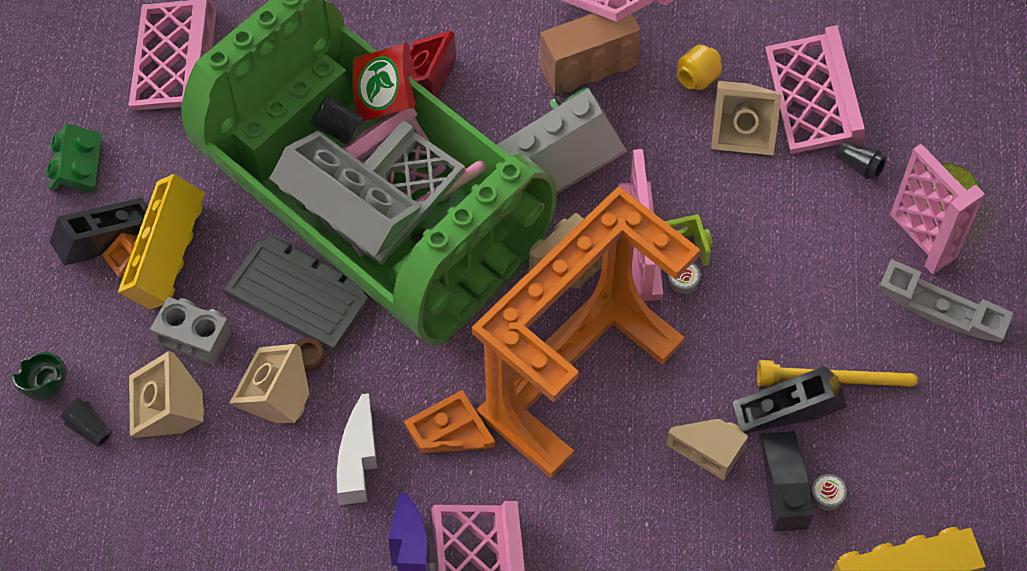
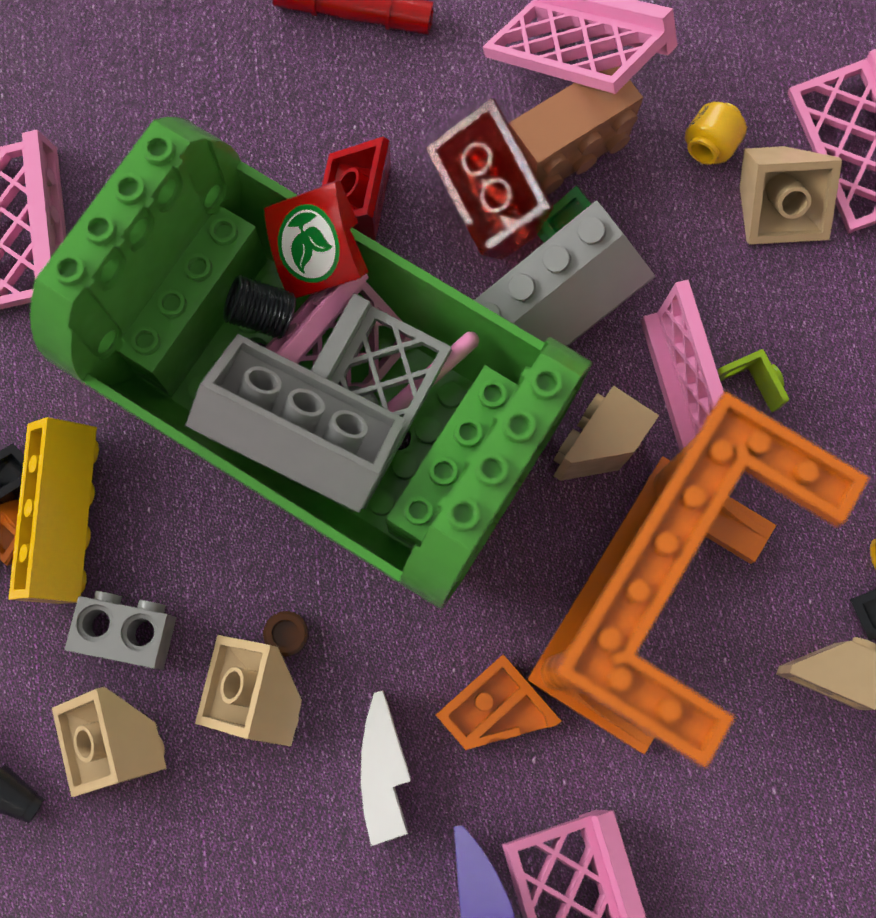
camera: 15 degrees left, 15 degrees up
dark grey hinge [224,235,369,353] -> none
none -> clear red slope [426,98,554,260]

